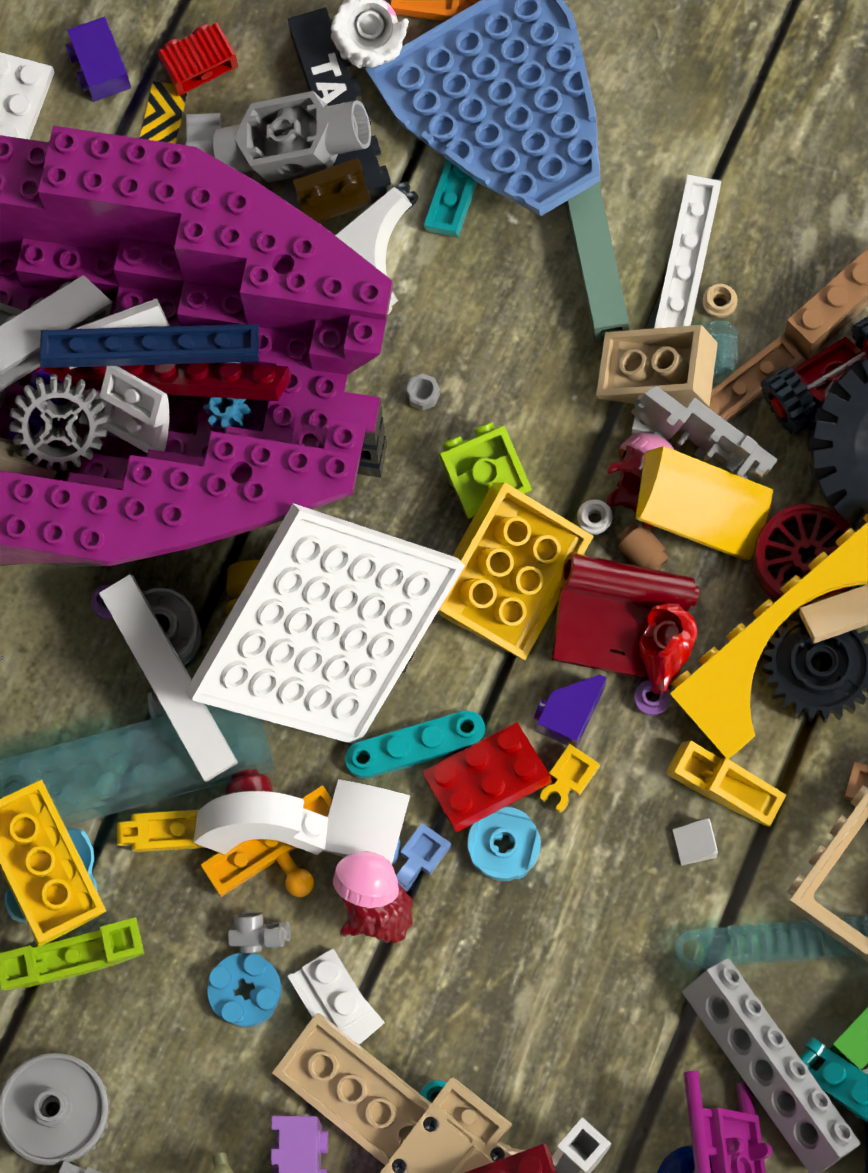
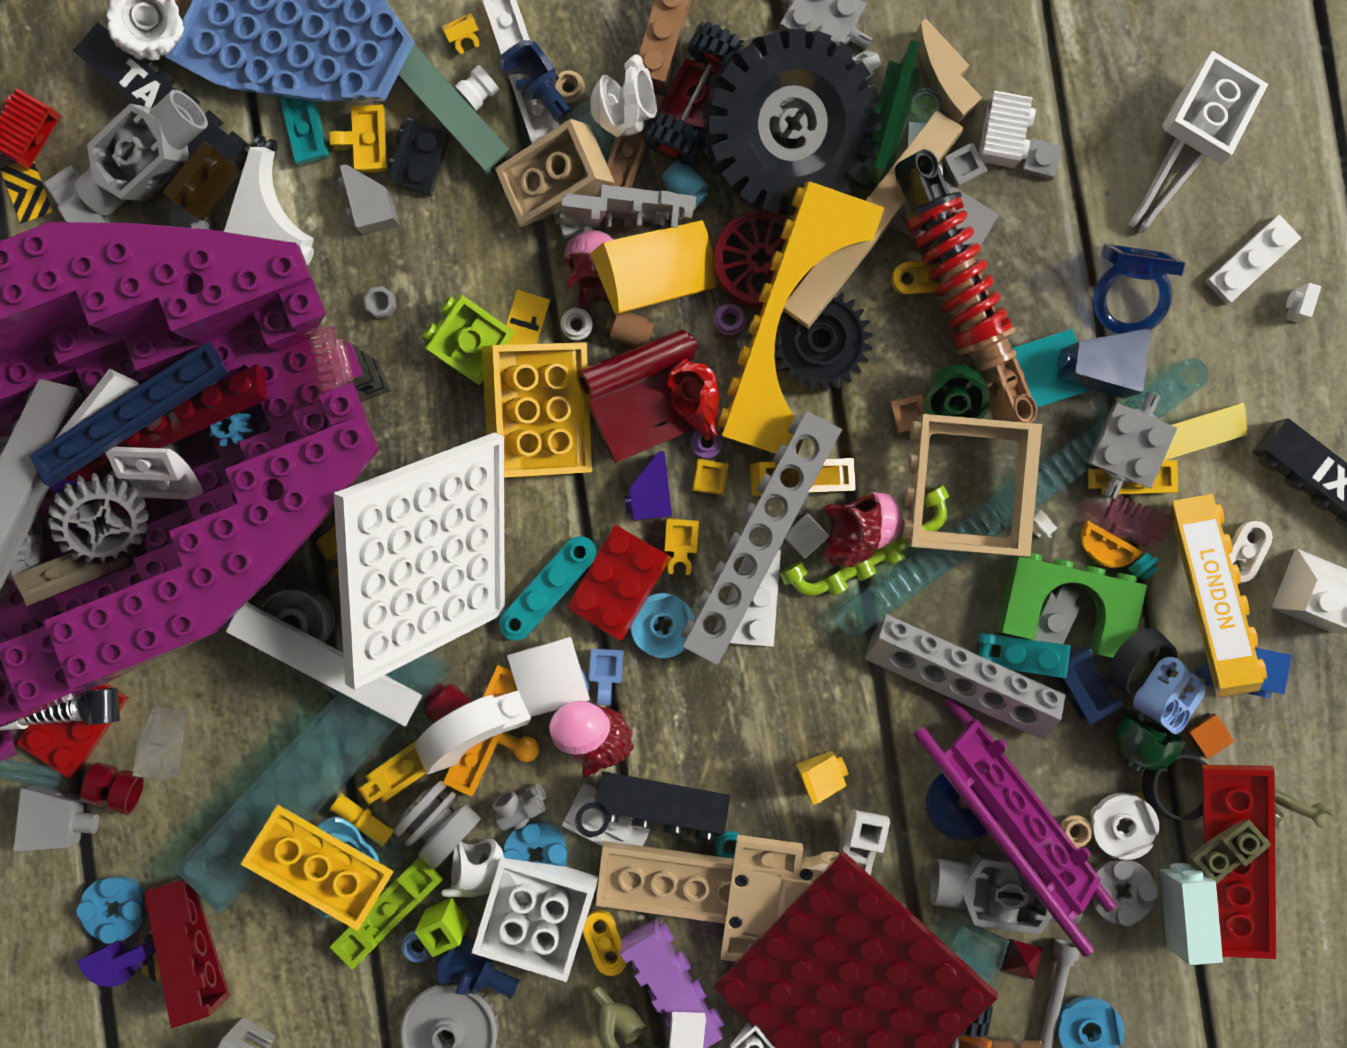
camera: 30 degrees left, 15 degrees up
none -> clear pink piece [305,326,354,401]
none -> yellow plate [329,105,388,173]
none -> yellow pin [329,793,393,847]
none -> light grey slope [338,164,400,235]
none -> black bracket [387,117,450,197]
none -> light grey wheel [393,780,481,870]
none -> medium blue plate [402,929,431,963]
none -> lime brick [415,897,469,957]
none -> dark blue piece [436,936,520,1000]
none -> white piece [441,838,505,897]
none -> yellow tile [442,13,479,54]
none -> white wheel [454,65,499,112]
none -> white slope [472,858,598,982]
none -> dark blue piece [497,40,571,122]
none -> yellow sticker [506,290,550,345]
none -> black hinge [575,771,731,841]
none -> yellow plate [583,909,627,976]
none -> white helmet [590,55,657,137]
none -> medium azure brick [662,160,709,208]
none -> light grey brick [681,411,842,665]
none -> yellow tile [692,458,729,496]
none -> white wing [713,550,781,647]
none -> medium lavender plate [714,303,746,336]
none -> lime bar [779,484,949,596]
none -> yellow slope [796,751,849,805]
none -> dark red hair [822,492,903,568]

